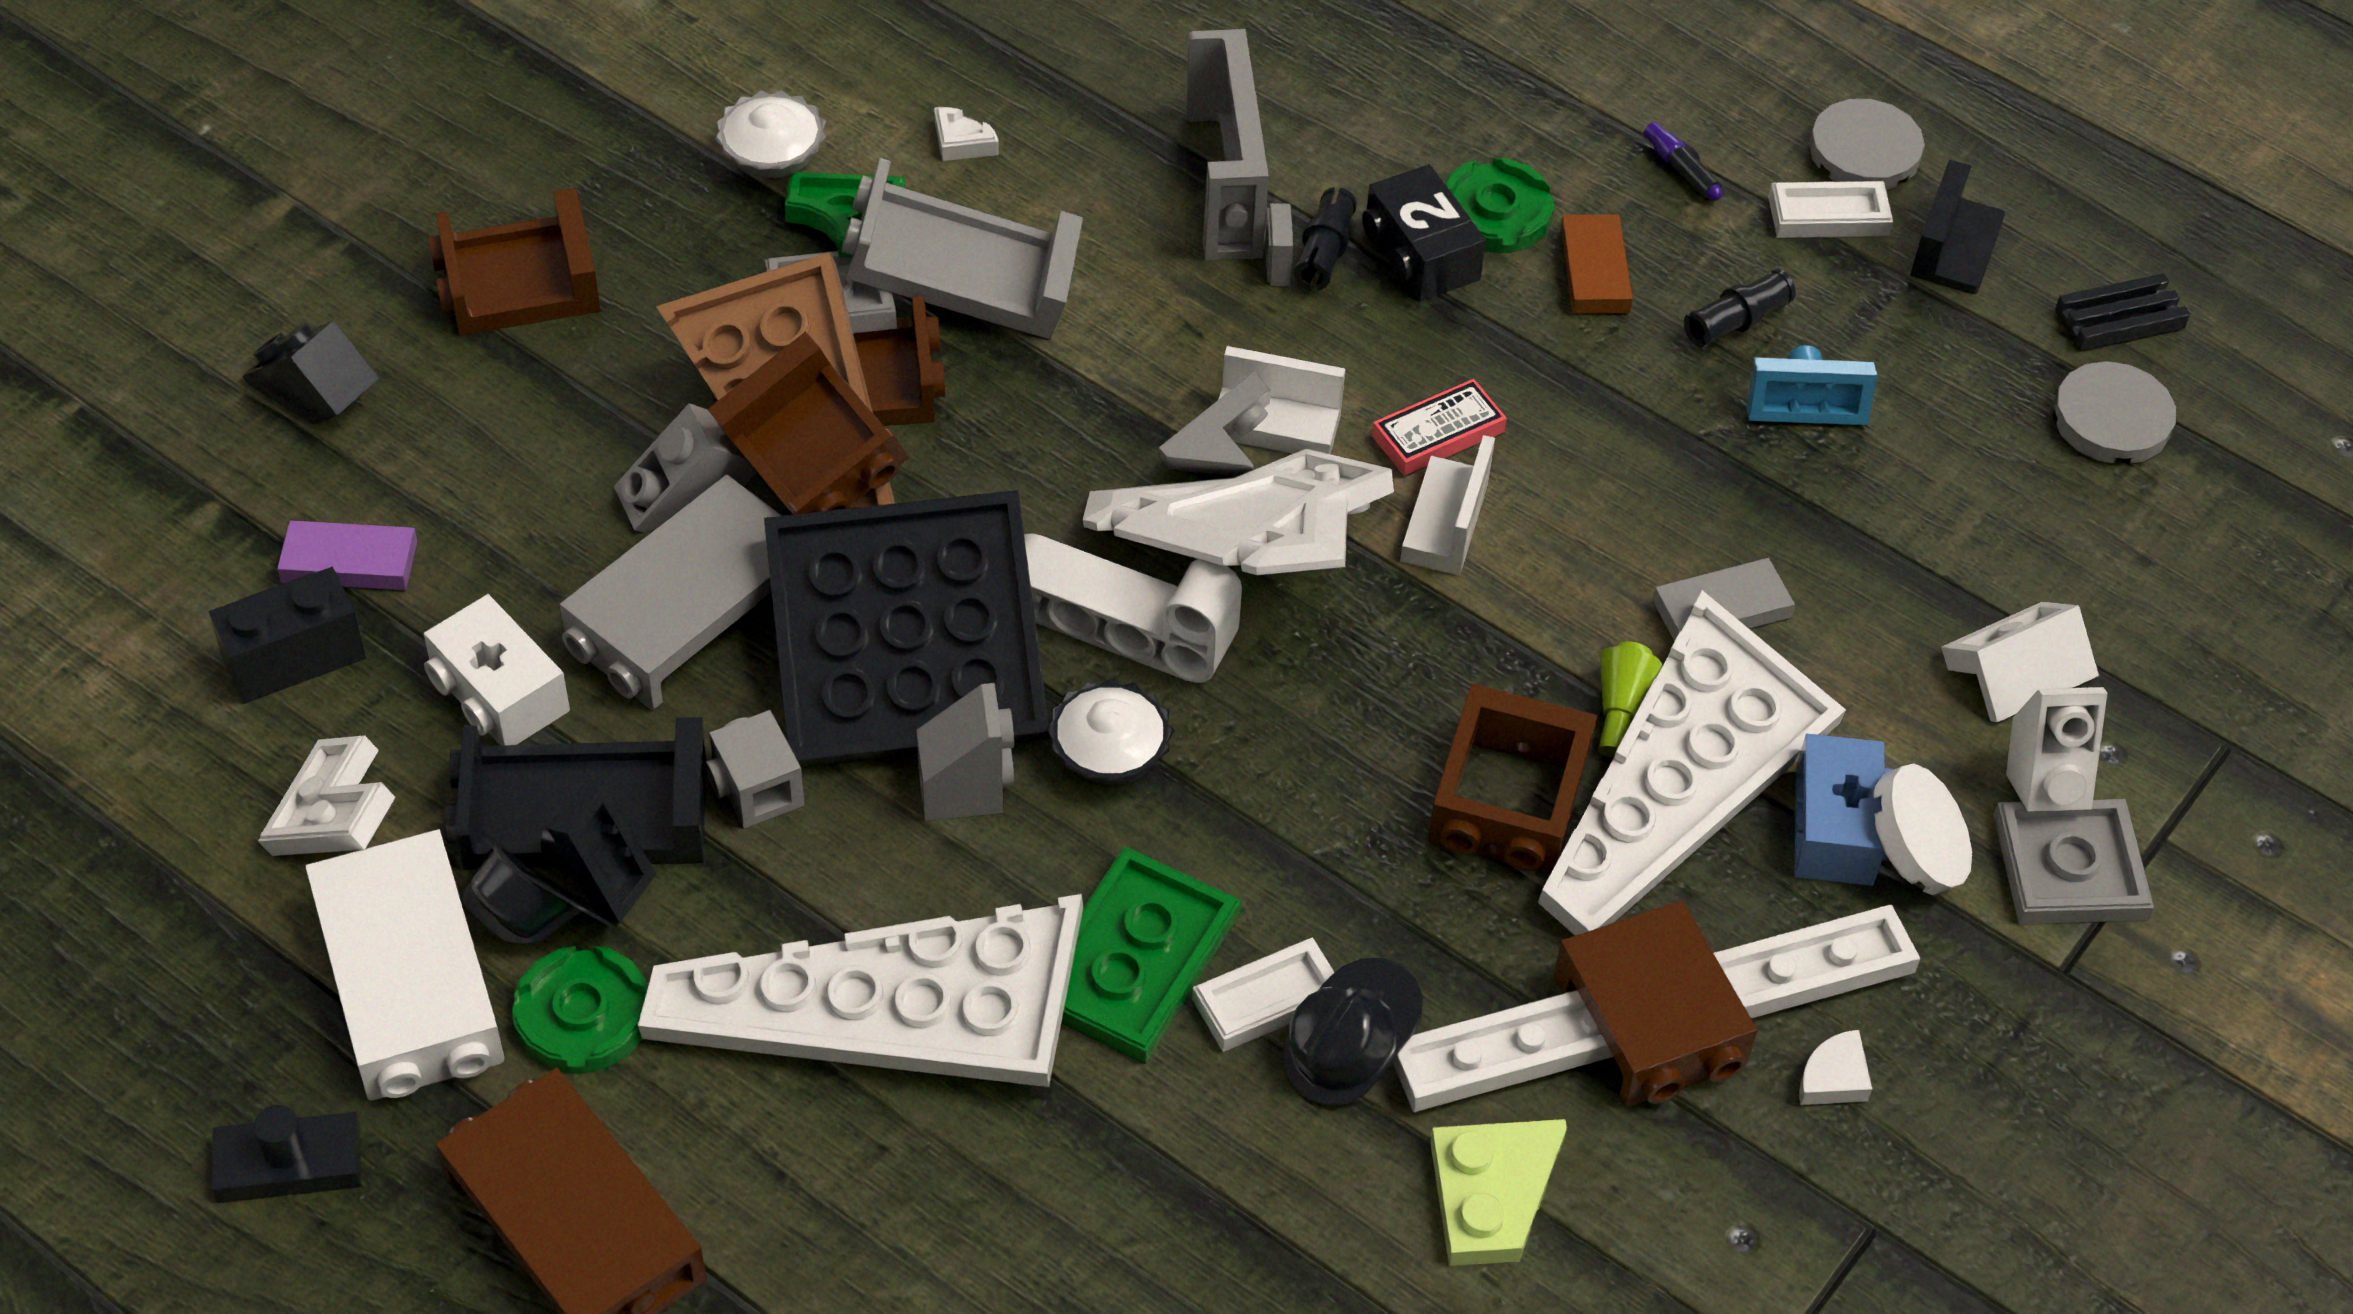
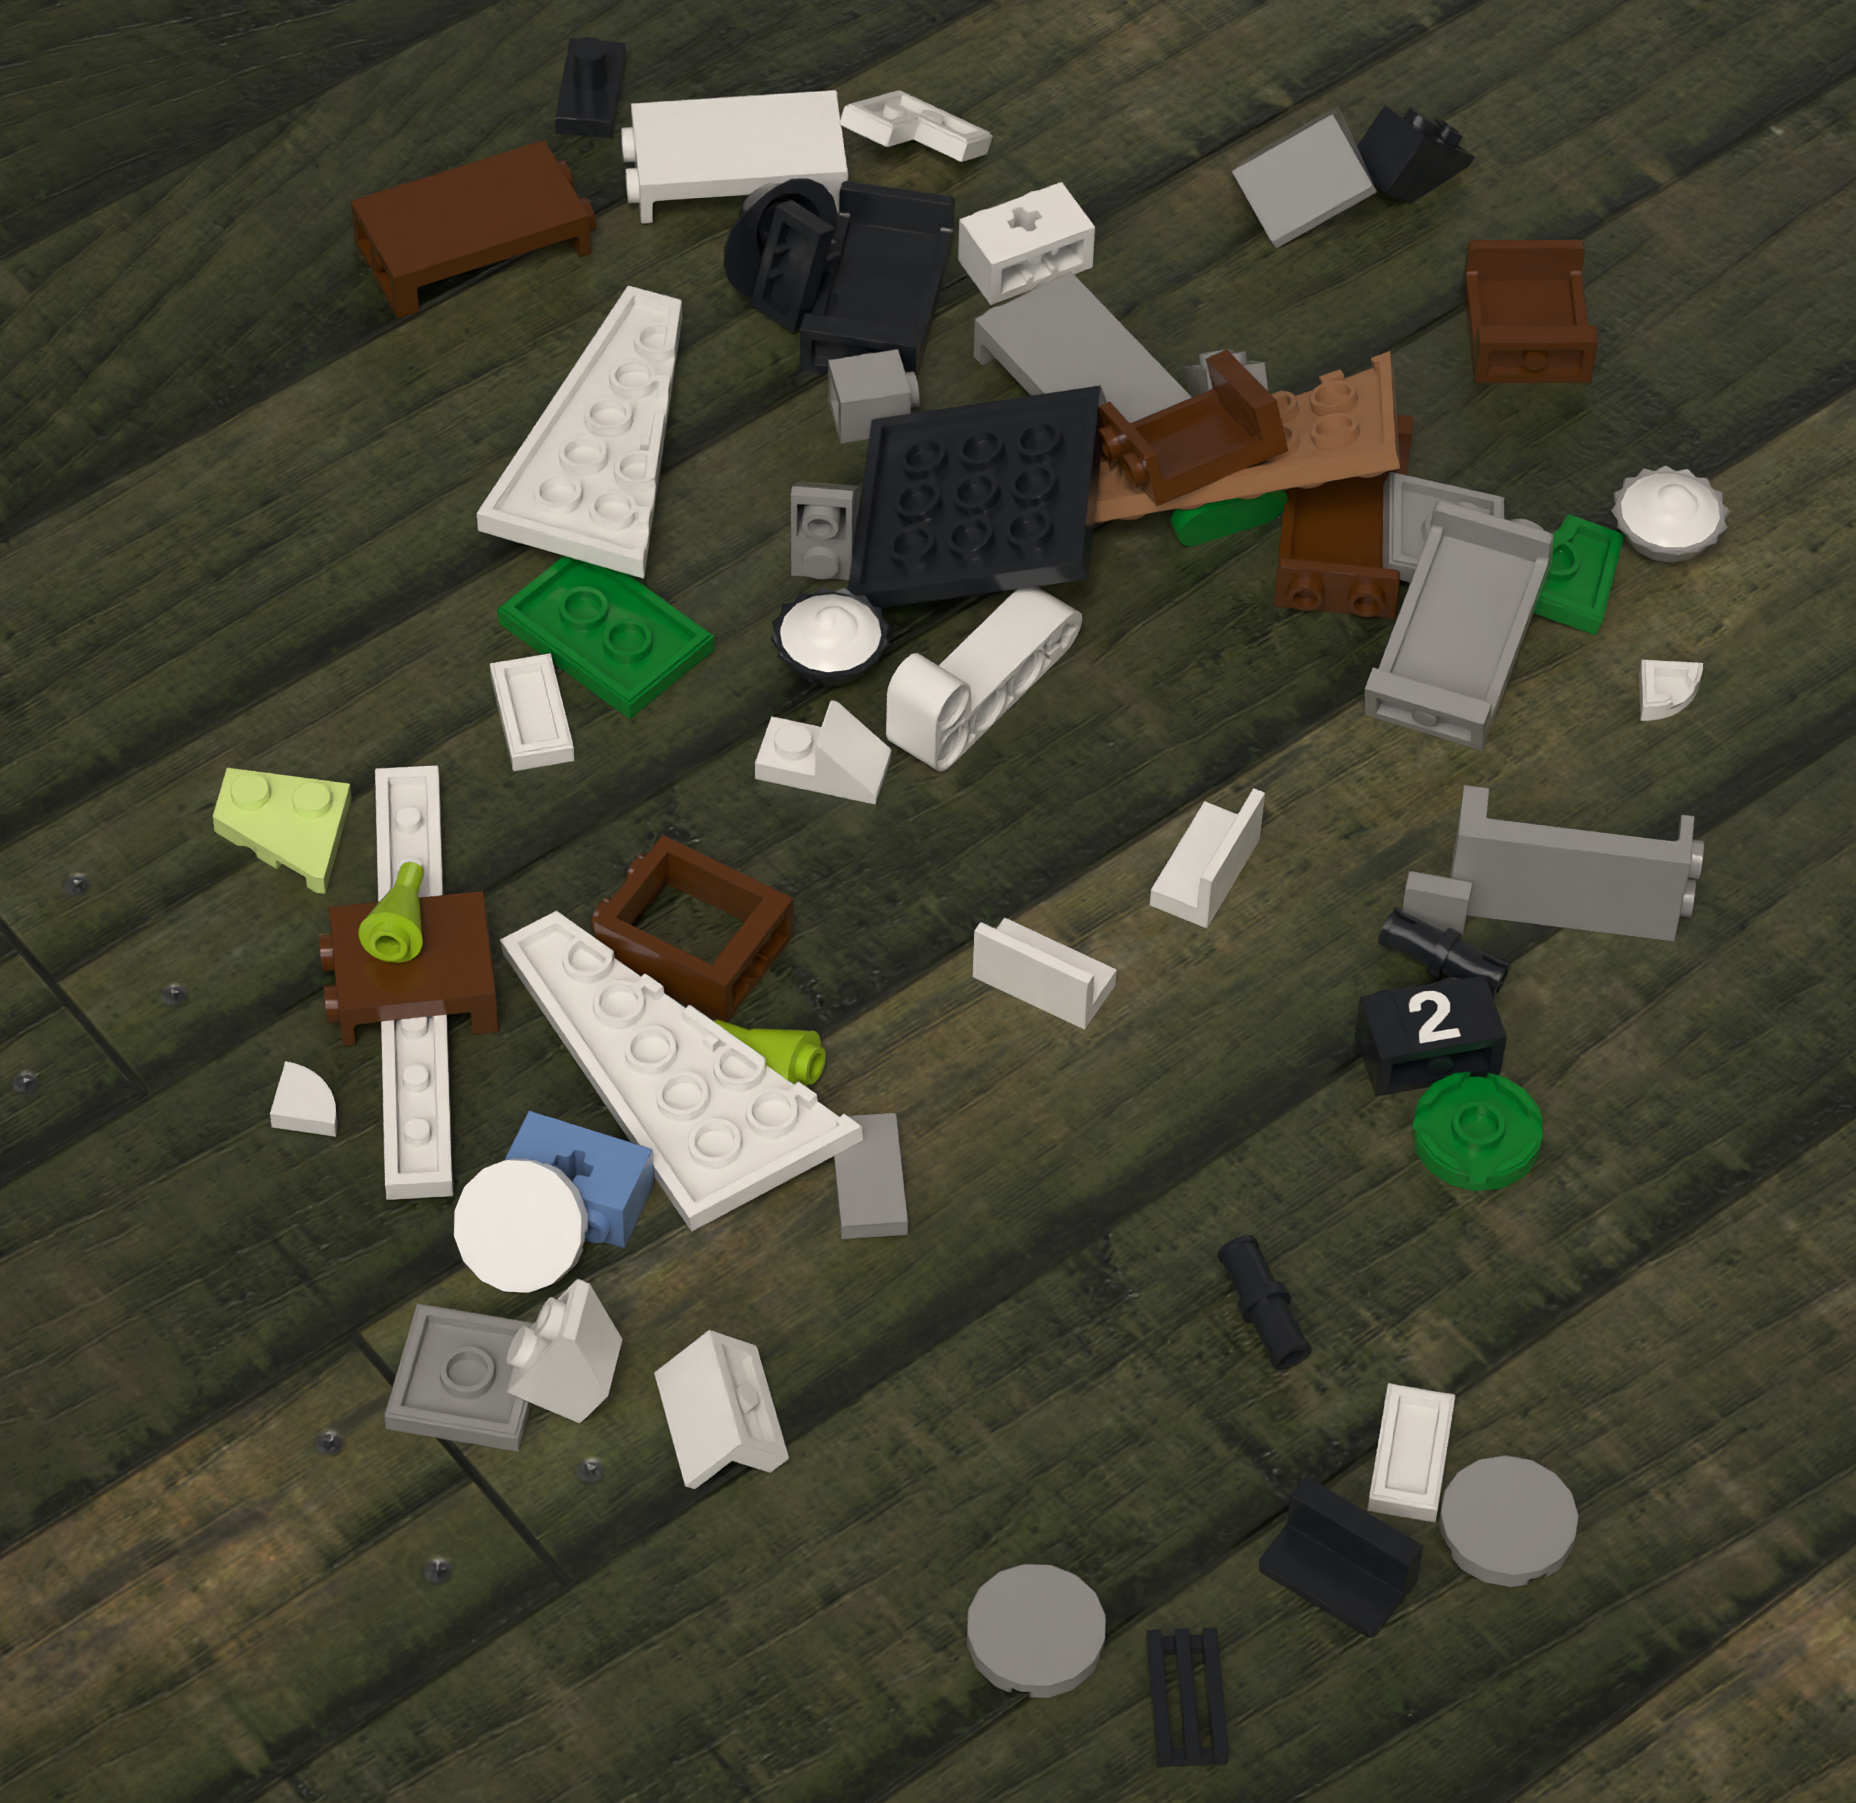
camera: 105 degrees right, 0 degrees up
black brick [208,566,366,704] -> none
medium lavender tile [277,520,417,590] -> none
green tile [512,946,647,1074] -> none
white plate [1083,449,1394,575] -> none
light grey slope [1159,371,1270,477] -> none
black piece [1284,958,1423,1105] -> none
tile [1372,379,1507,476] -> none
dark orange tile [1560,215,1633,313] -> none
piece [1643,122,1722,201] -> none
dark azure tile [1746,345,1877,425] -> none
none -> lime cone [358,862,425,963]
none -> white slope [755,700,892,805]
none -> light grey slope [1232,106,1377,249]

